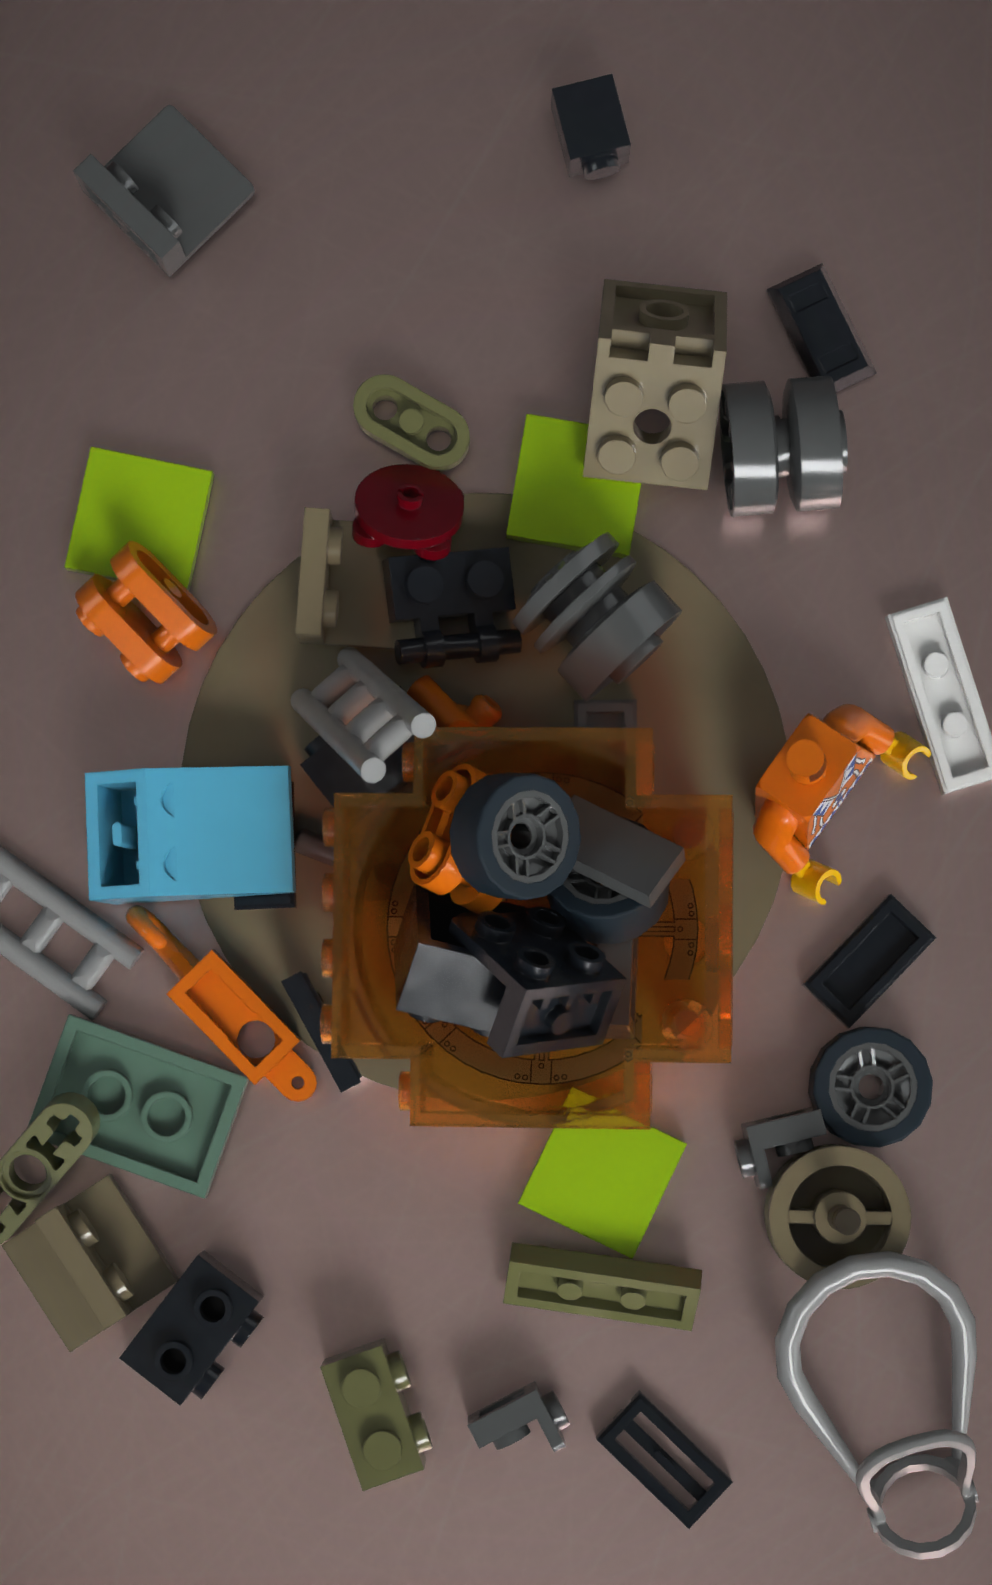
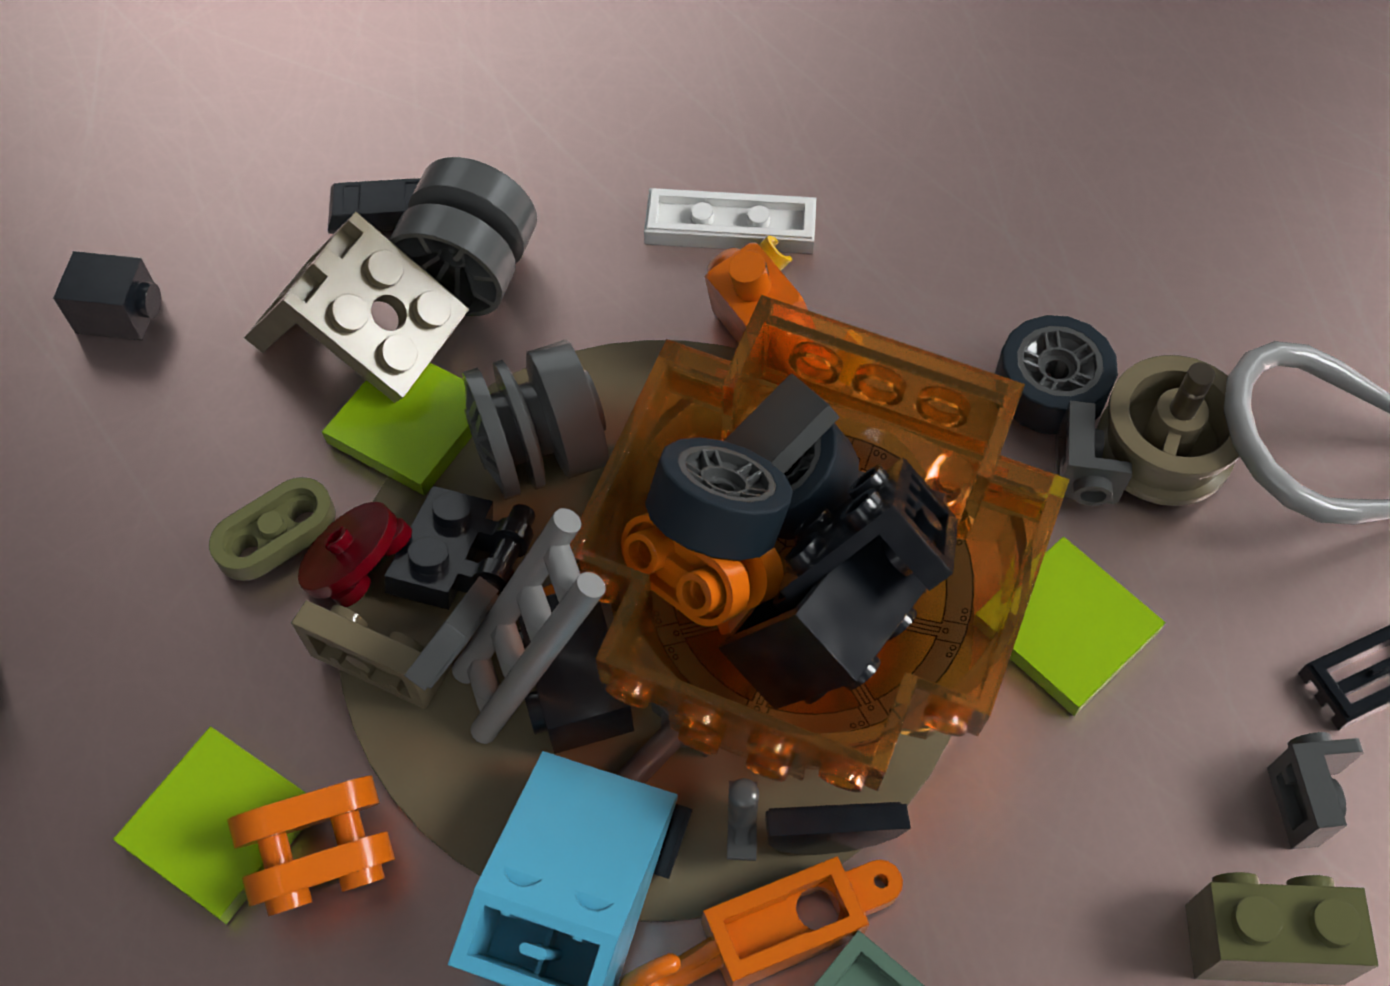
camera: 70 degrees left, 25 degrees down
olive plate [503,1242,702,1331] -> none
black tile [802,894,936,1029] -> none
none -> dark grey tile [404,576,499,691]
none -> dark grey bar [727,778,759,861]

